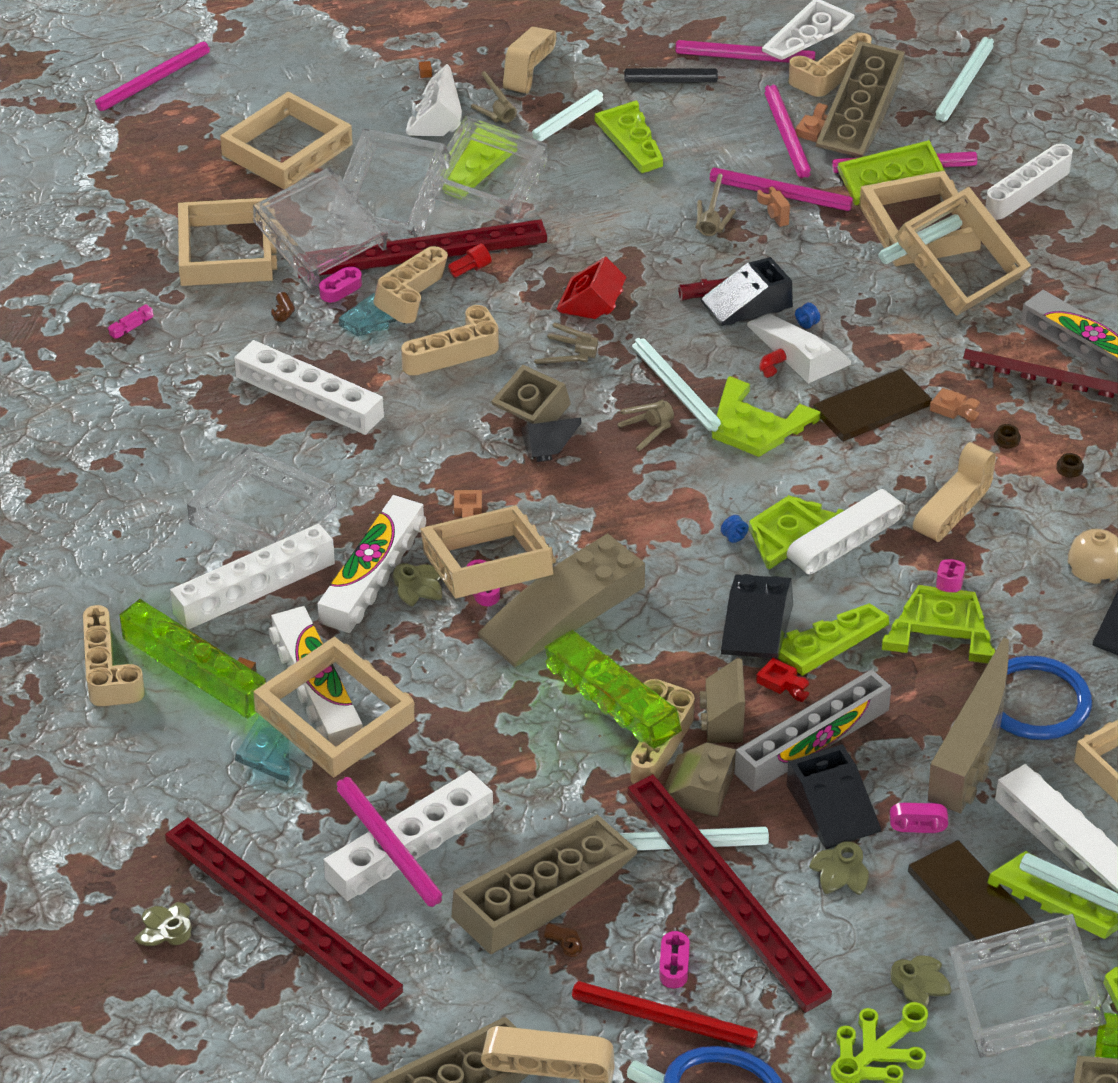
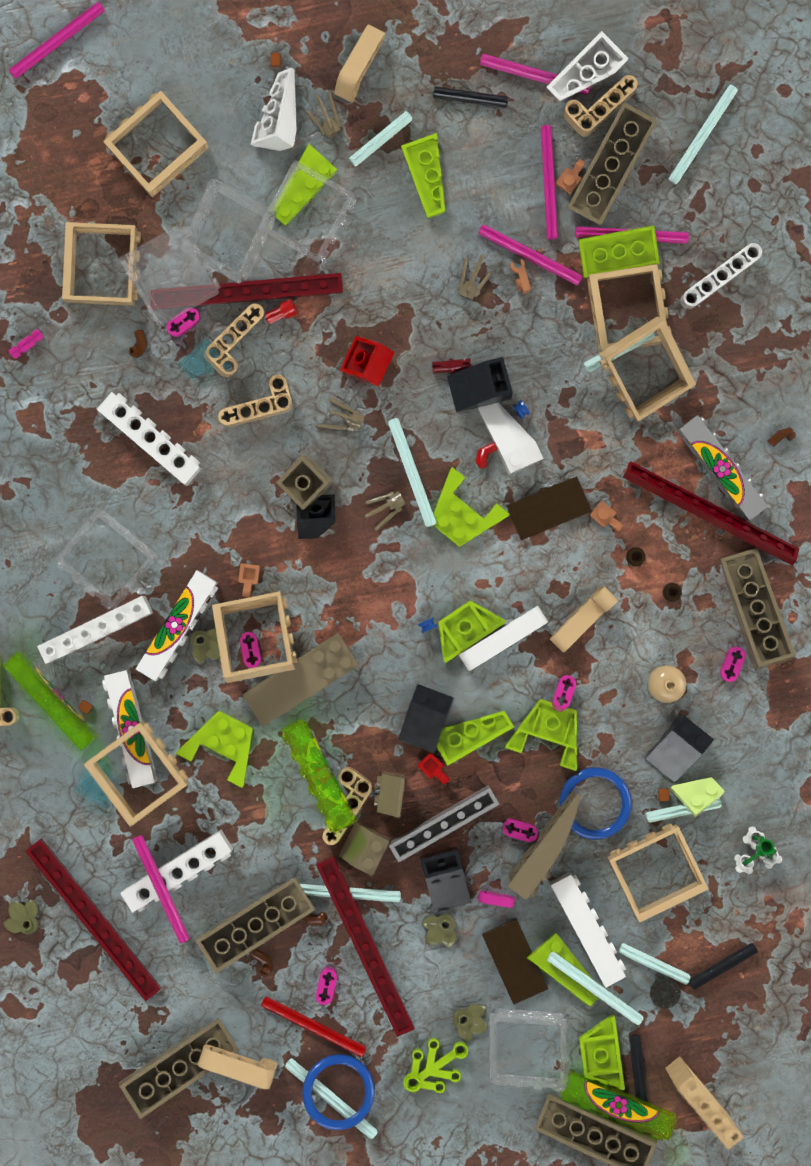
camera: 10 degrees right, 45 degrees up
none -> lime wing [176,710,253,788]
none -> reddish brown arm [303,912,328,926]
none -> dark pink beam [502,818,538,842]

